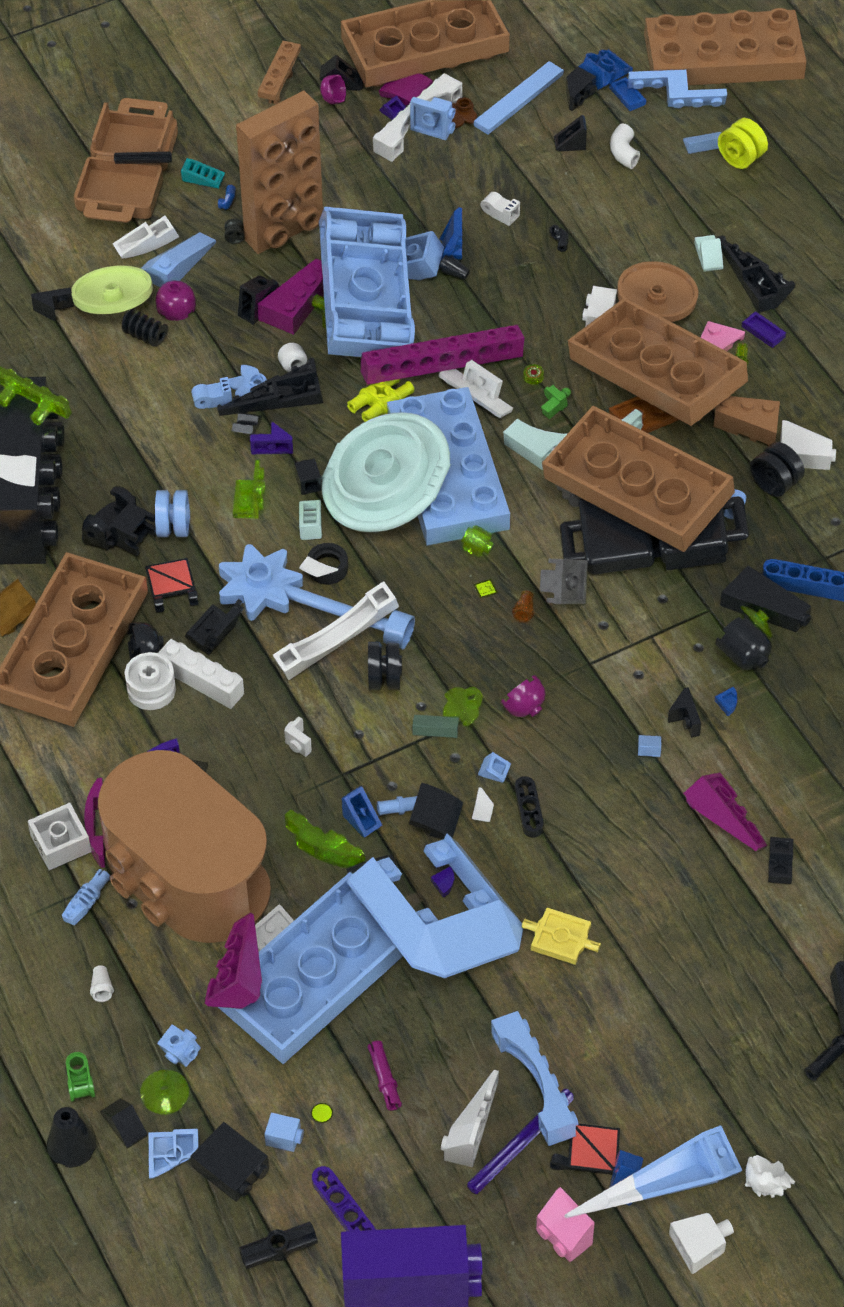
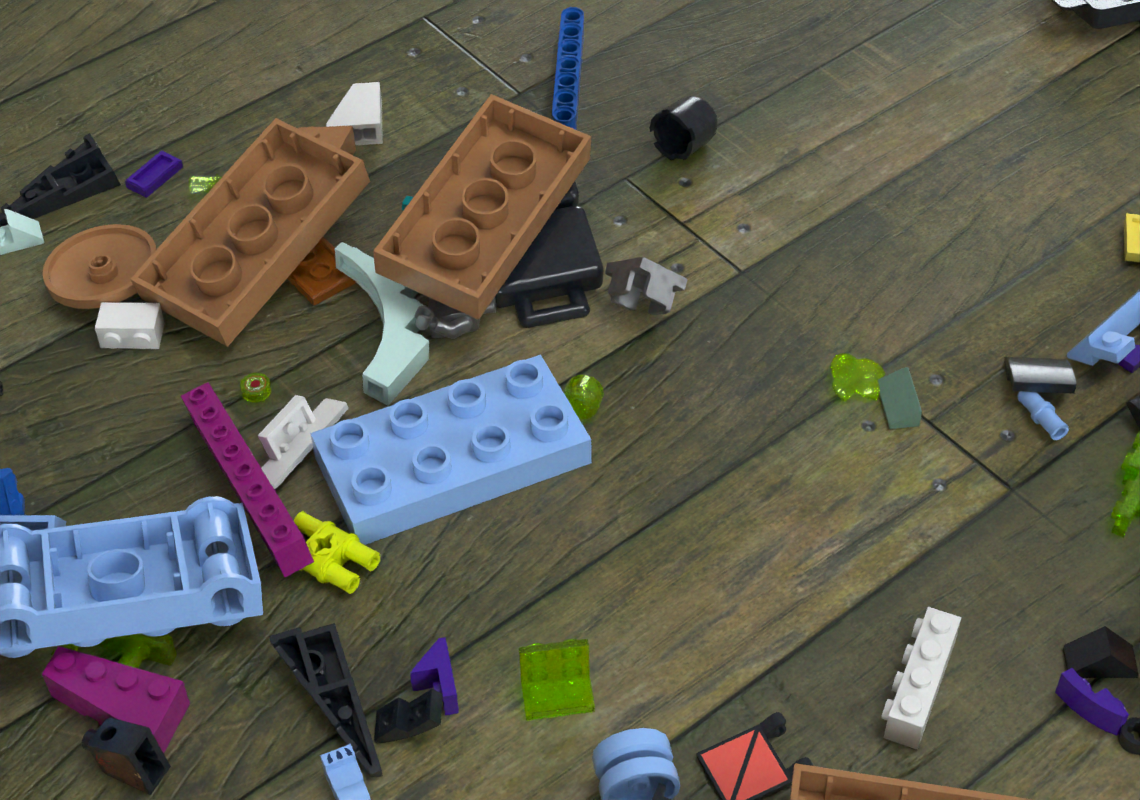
camera: 100 degrees left, 5 degrees down
white wheel [125,652,176,710] -> none
black cylinder [127,622,164,660] -> none
black plate [185,599,244,656] -> none
light blue piece [219,544,415,649] -> none
light blue plate [228,365,267,397] -> none
white arch [273,581,399,680] -> none
white head [278,343,307,372] -> none
white bracket [284,717,312,757] -> none
black brick [294,458,322,495] -> none
light aqua slope [299,500,322,540] -> none
white sticker [299,557,338,577] -> none
black tyre [307,543,348,585] -> none
light aqua piece [321,412,451,532] -> none
blue slope [342,786,382,837] -> none
black wheel [368,641,402,691] -> none
black cone [439,254,470,280] -> none
white sticker [472,787,494,822] -> none
clear neon green sticker [473,579,498,598] -> none
light blue slope [478,752,511,783] -> none
magenta cylinder [500,675,546,717] -> none
clear orange cone [512,591,534,623] -> none
black beam [515,776,544,838] -> none
bright green piece [541,385,571,419] -> none
light blue slope [638,735,661,757] -> none
black slope [668,687,701,738] -> none
magenta wedge [683,772,767,851] -> none
bright pink wing [701,321,745,351] -> none
blue tile [715,687,737,716] -> none
black slope [720,566,811,632] -> none
clear neon green dish [740,606,773,638] -> none
black wheel [750,442,805,497] -> none
black slope [768,837,793,884] -> none

